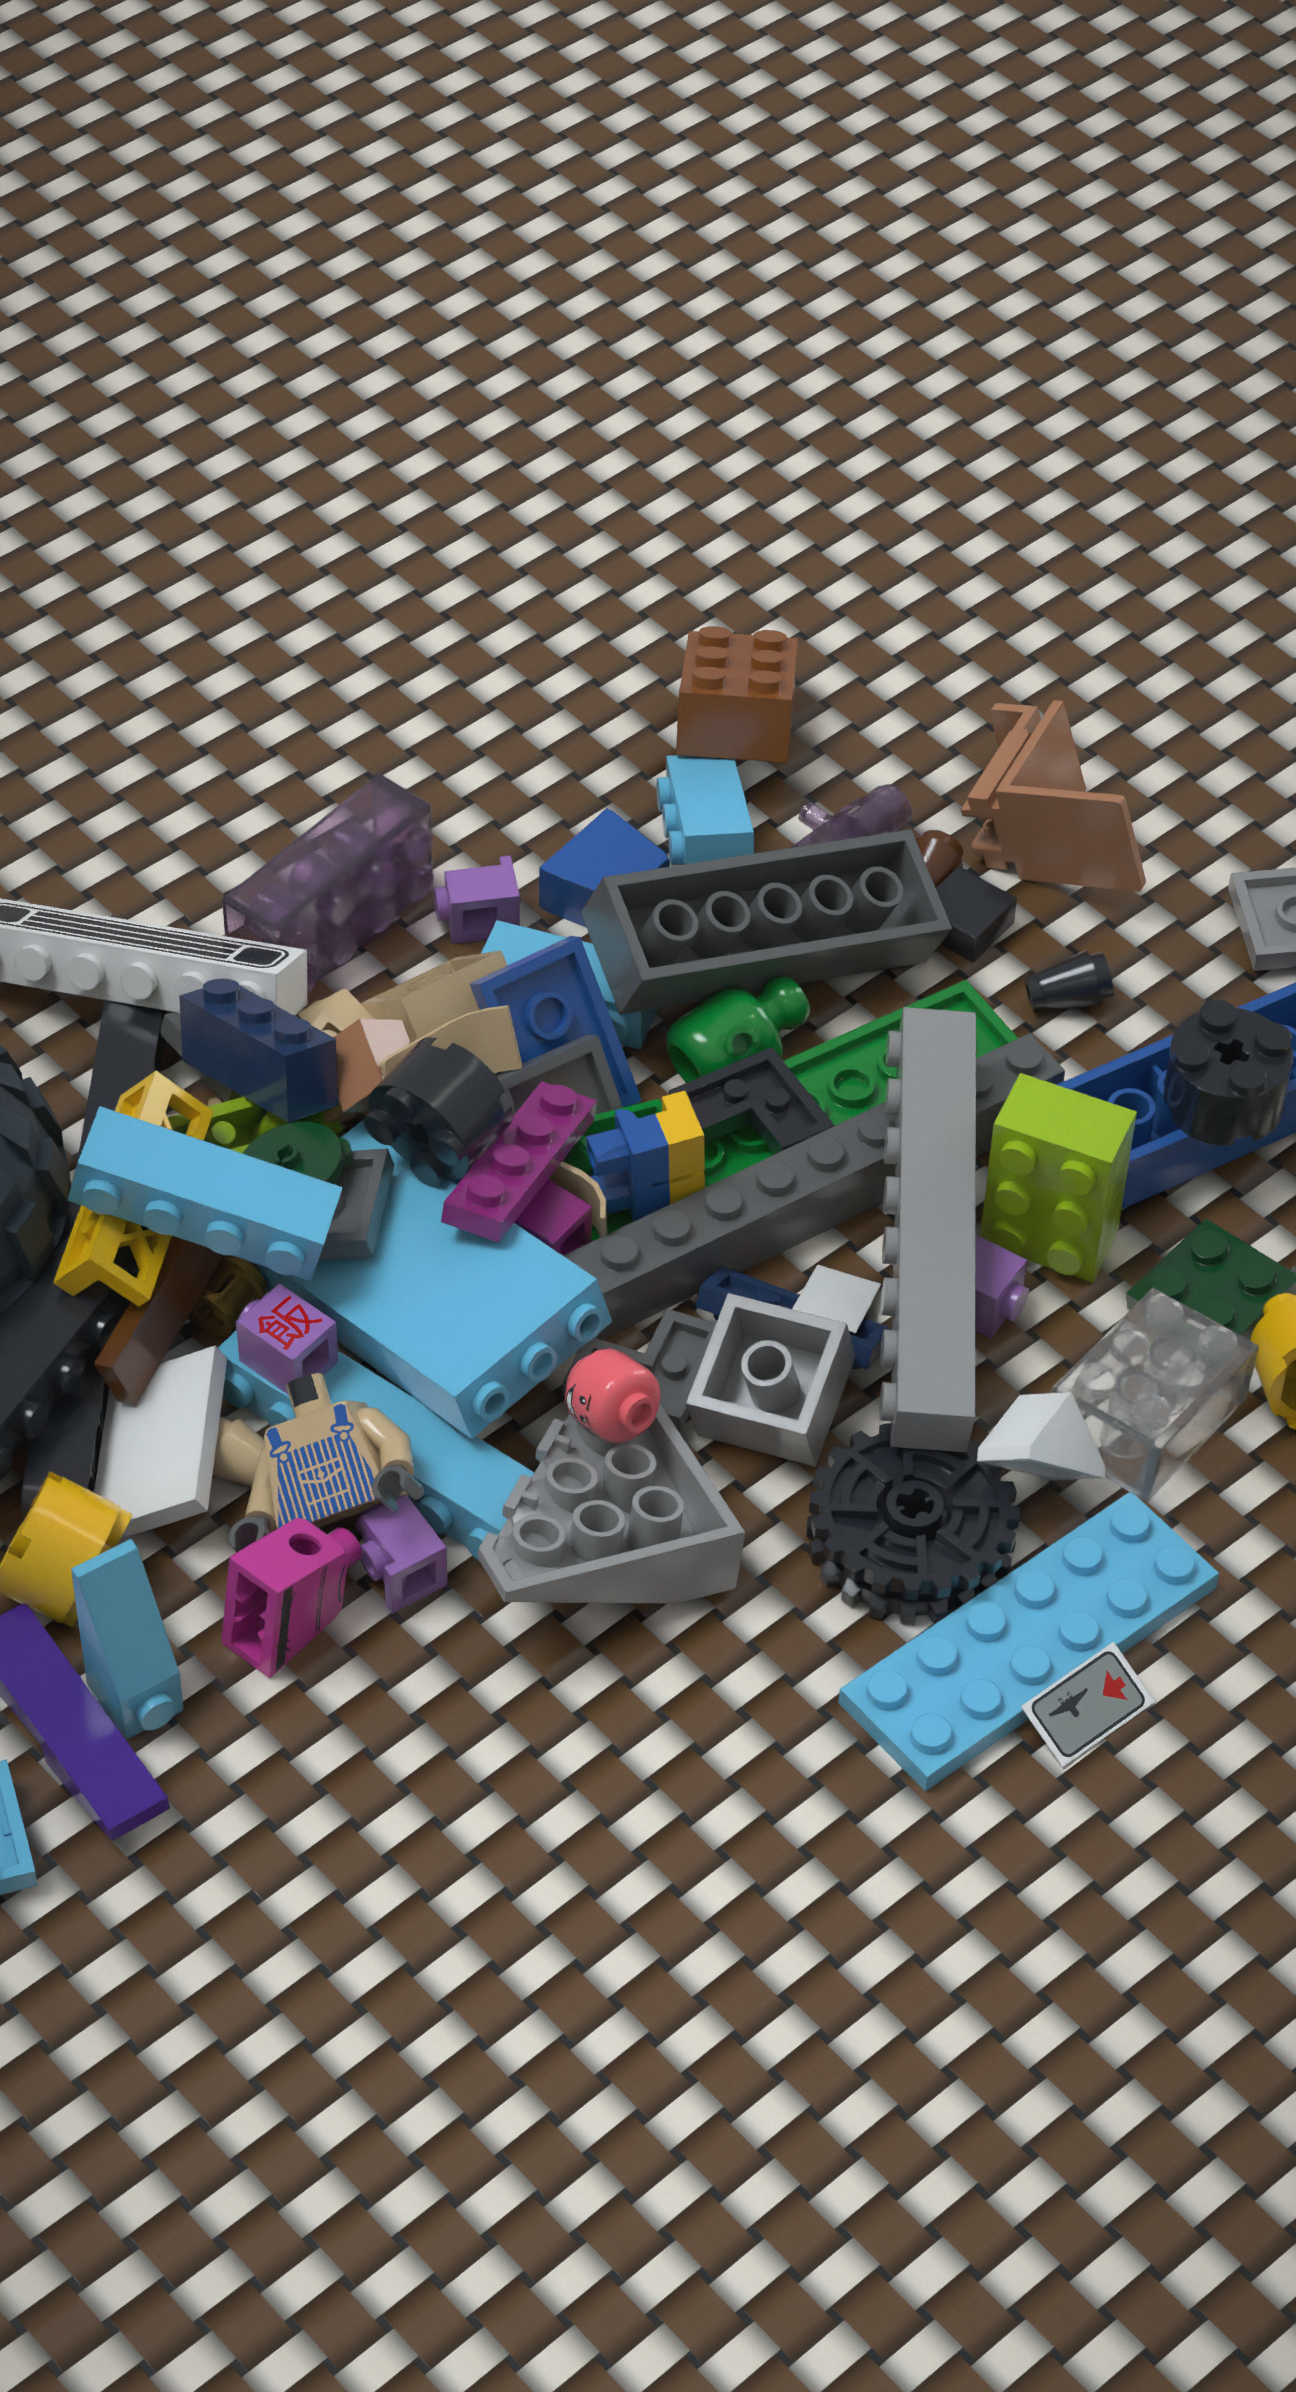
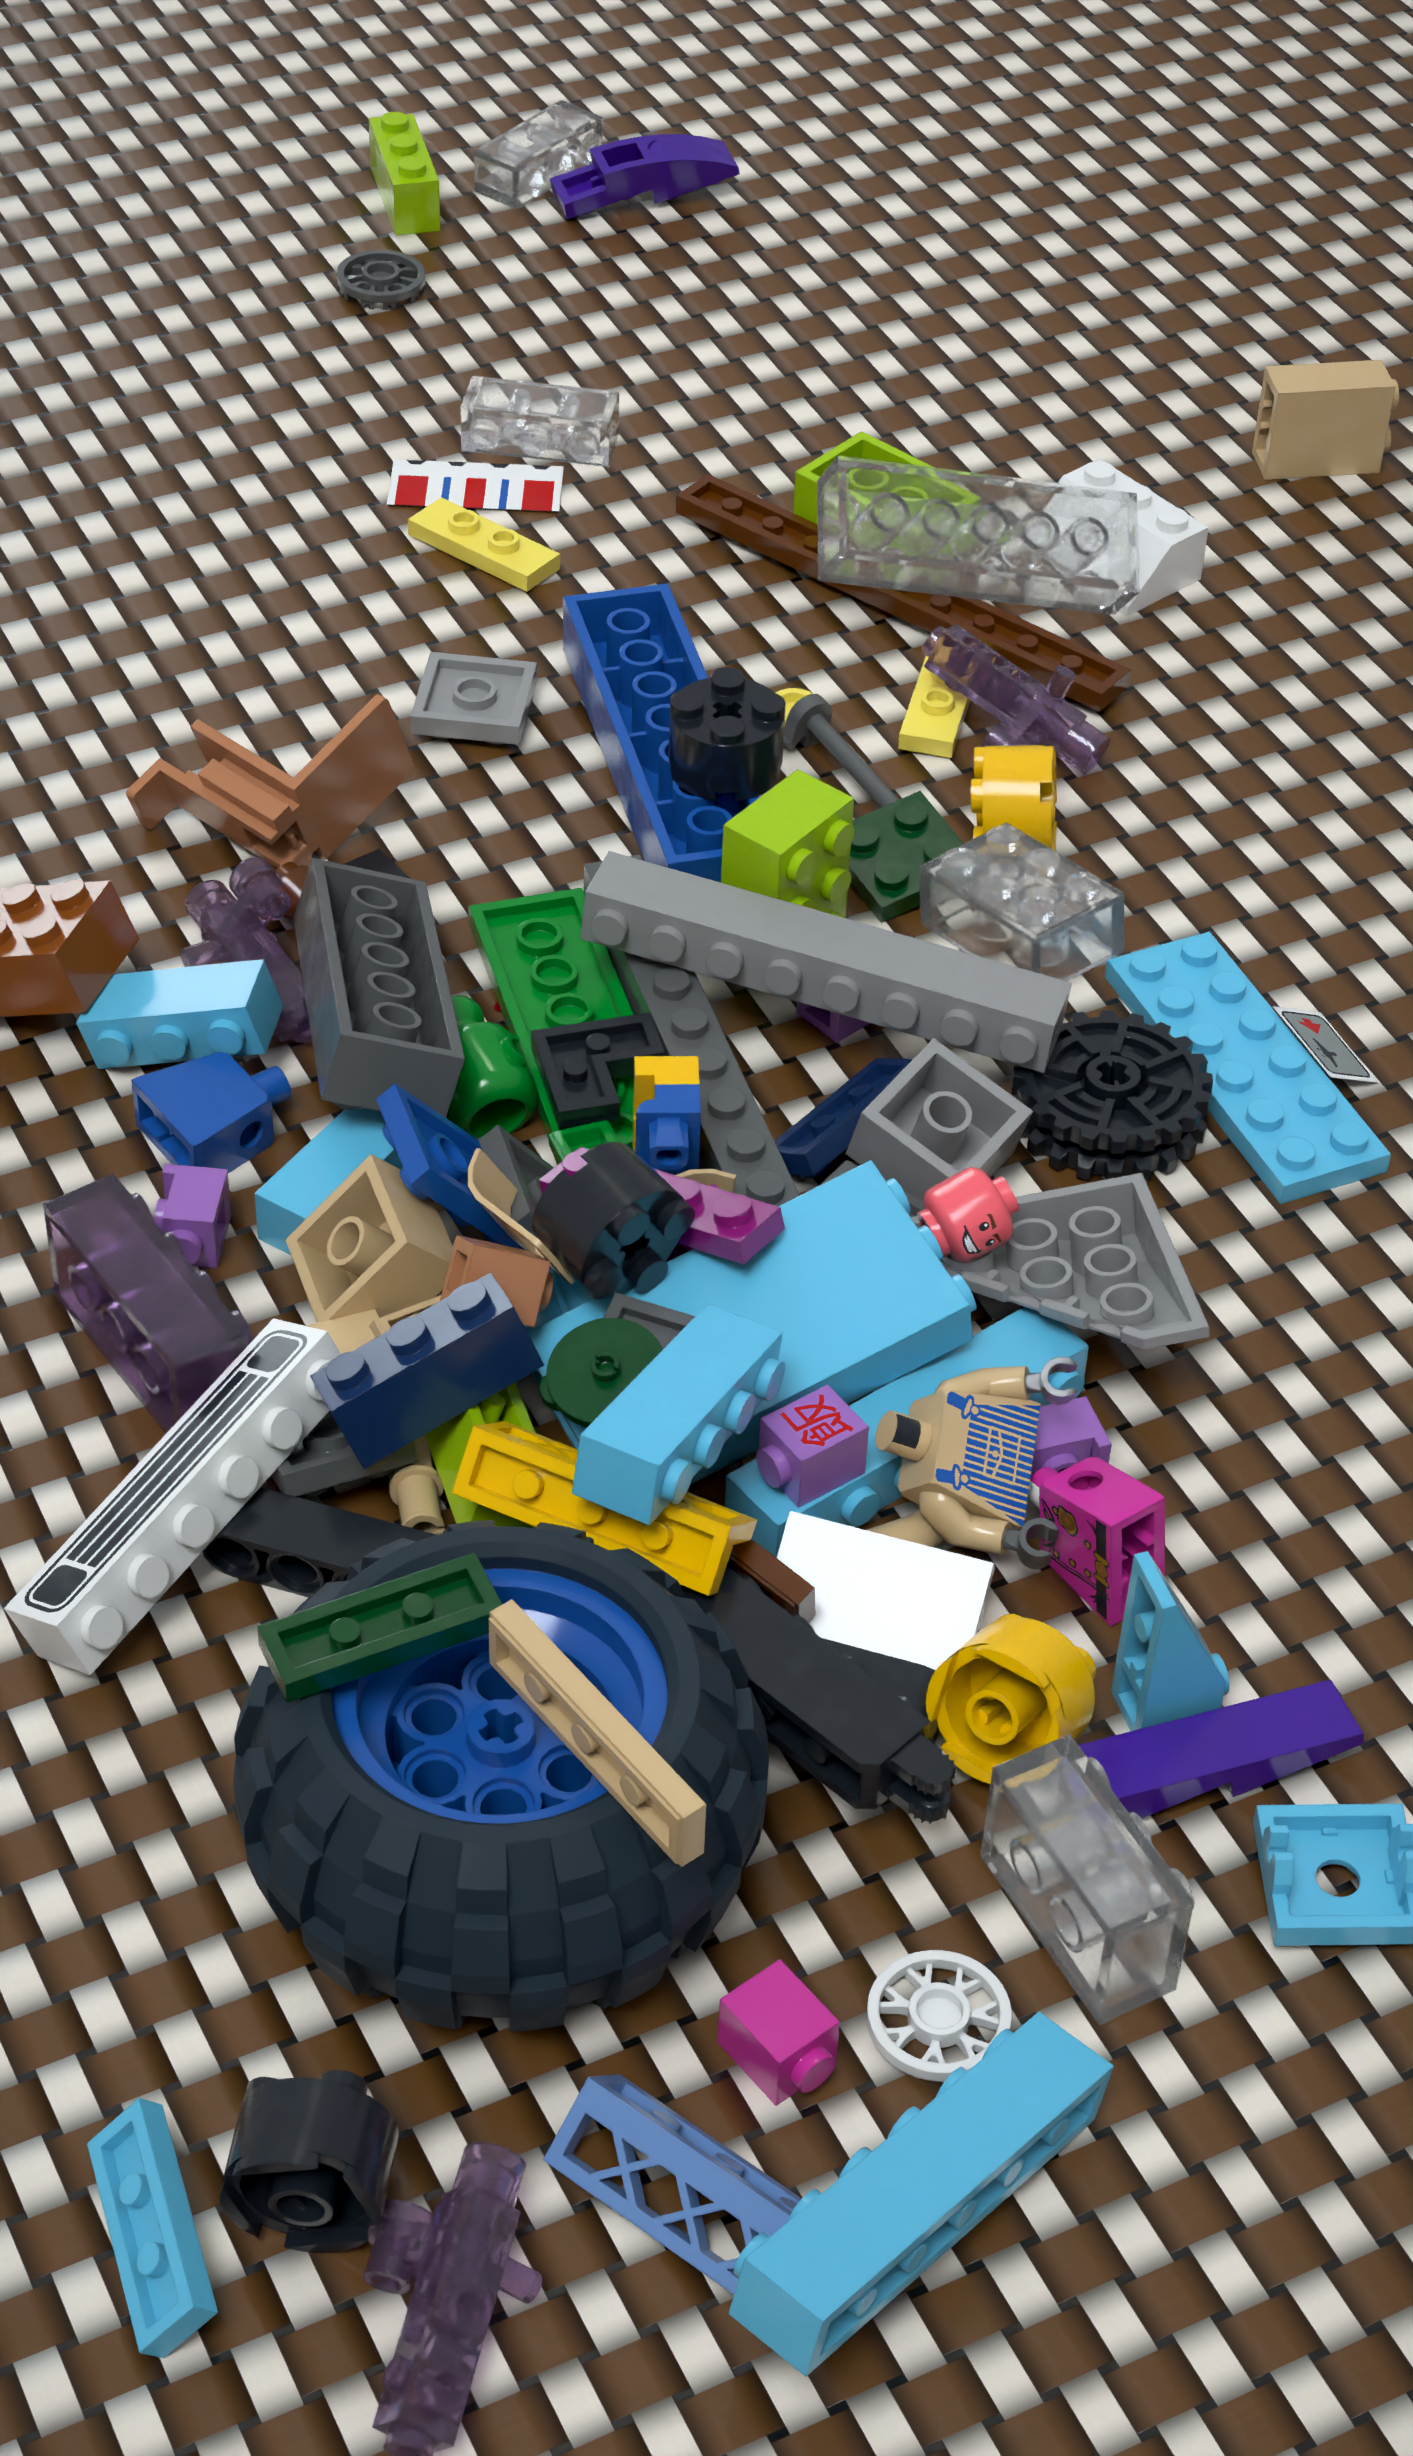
camera: 75 degrees left, 5 degrees down
white sticker [792,1265,881,1333] -> none
white slope [977,1392,1105,1480] -> none
black cone [1024,950,1114,1011] -> none

